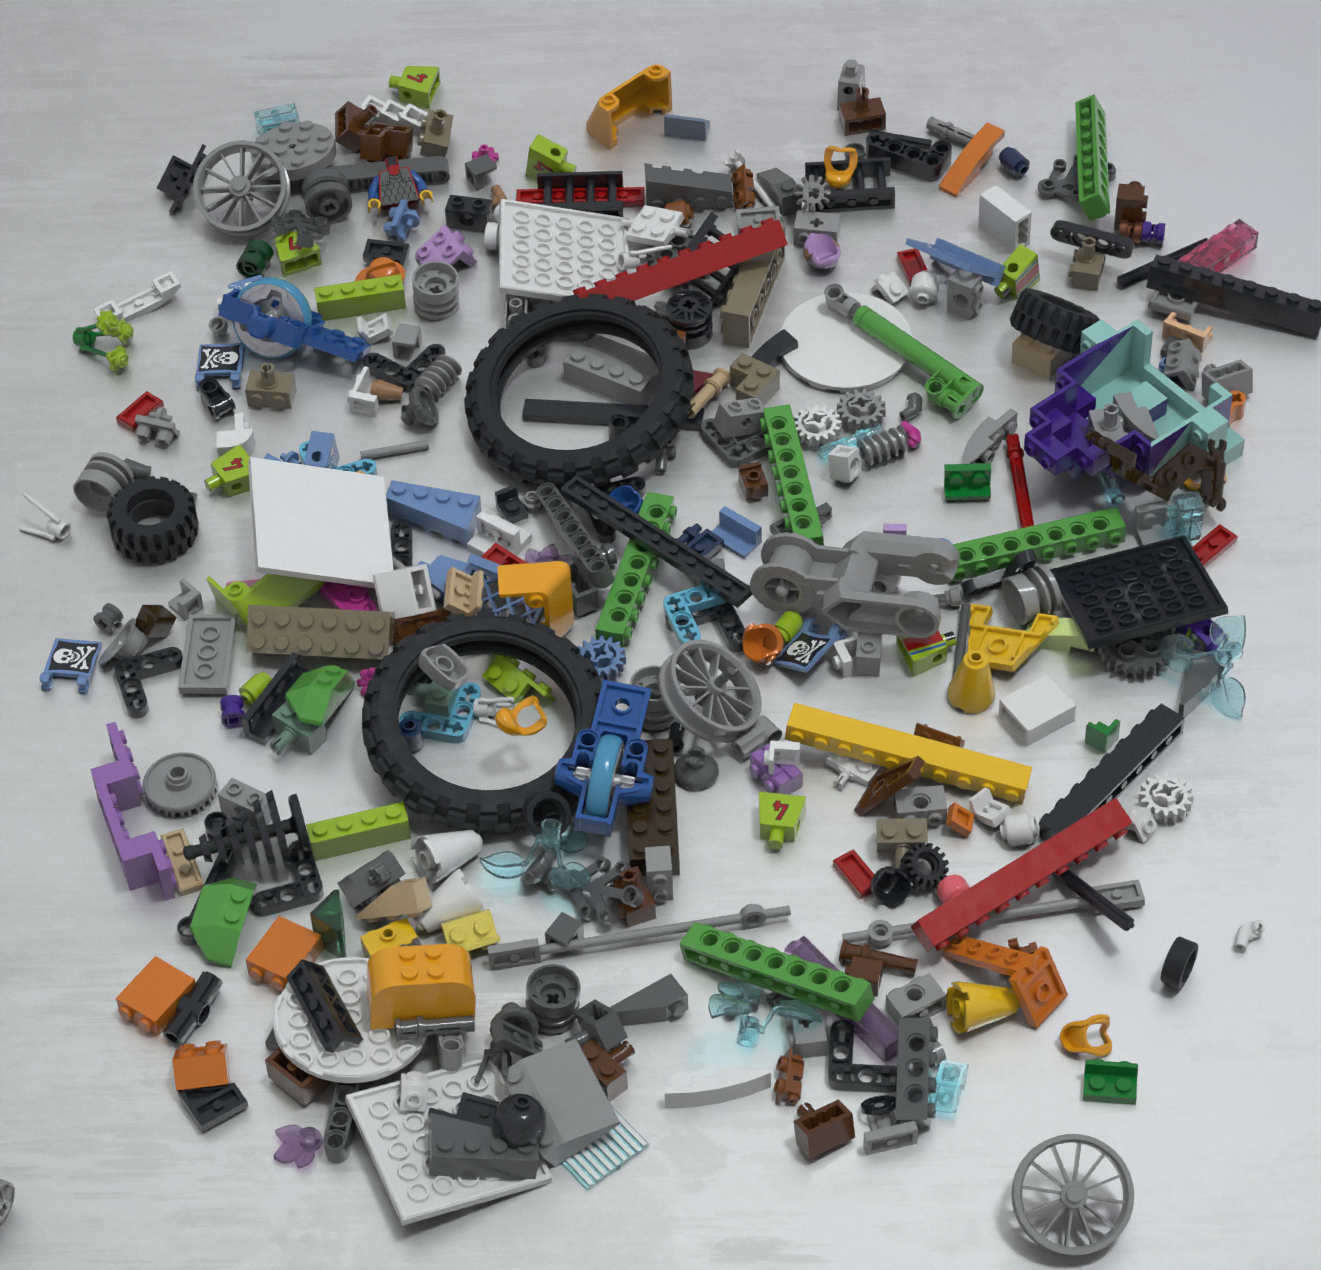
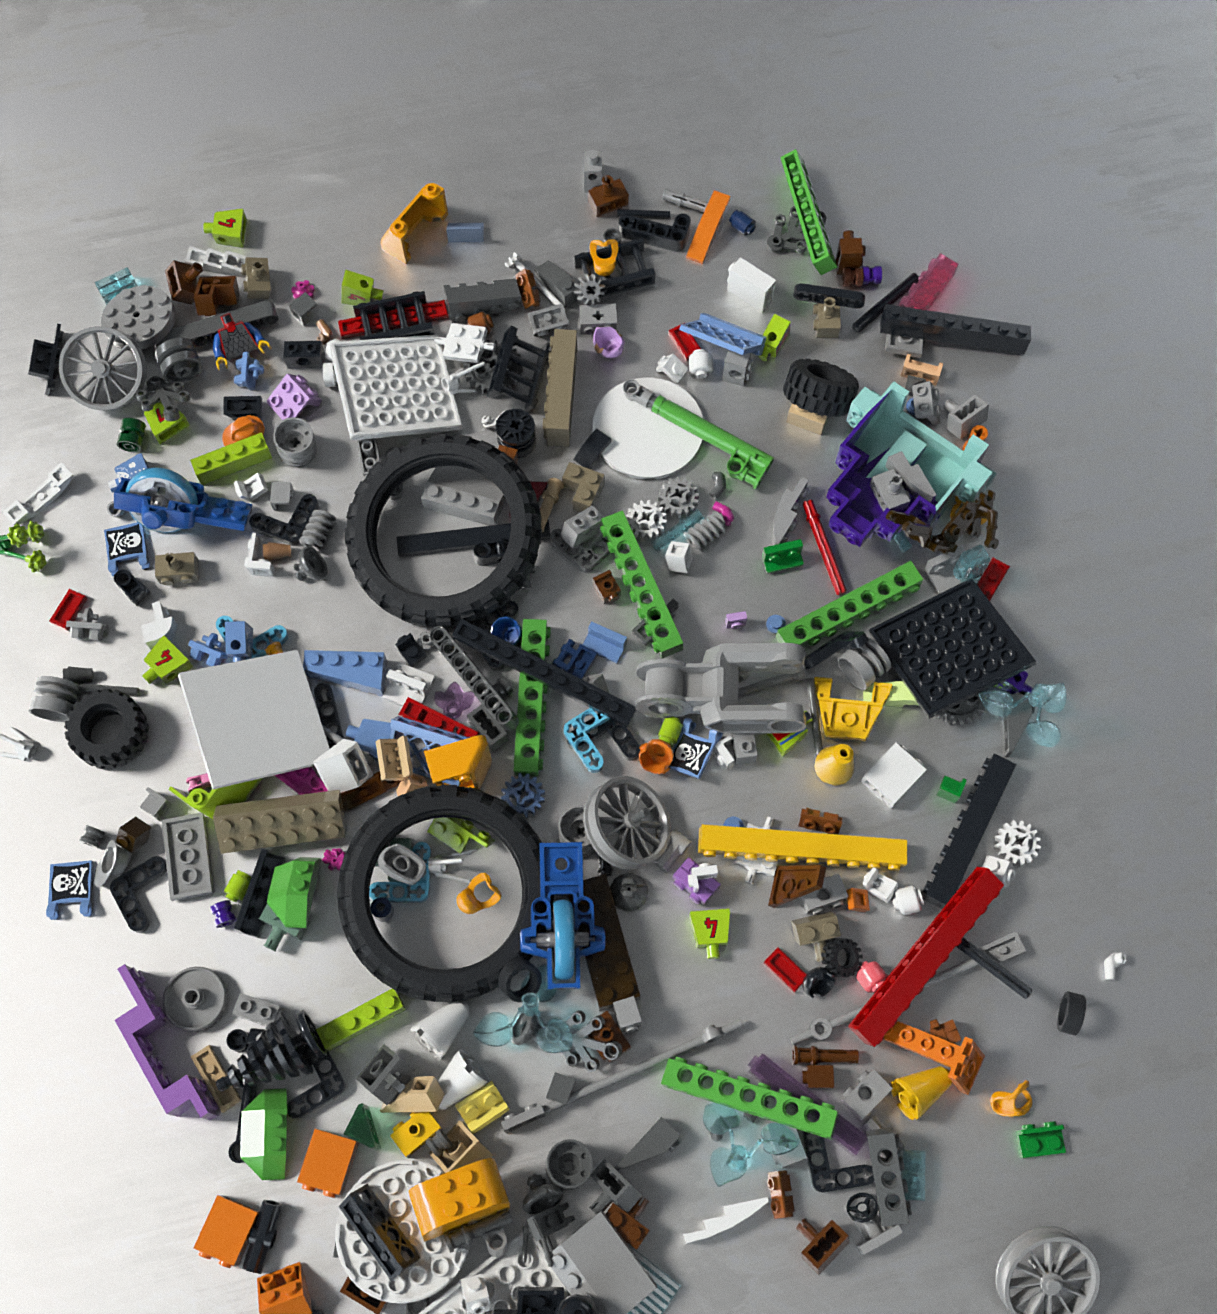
camera: 15 degrees left, 20 degrees up
light grey bar [360,440,429,460] -> none
red brick [572,217,788,301] -> none

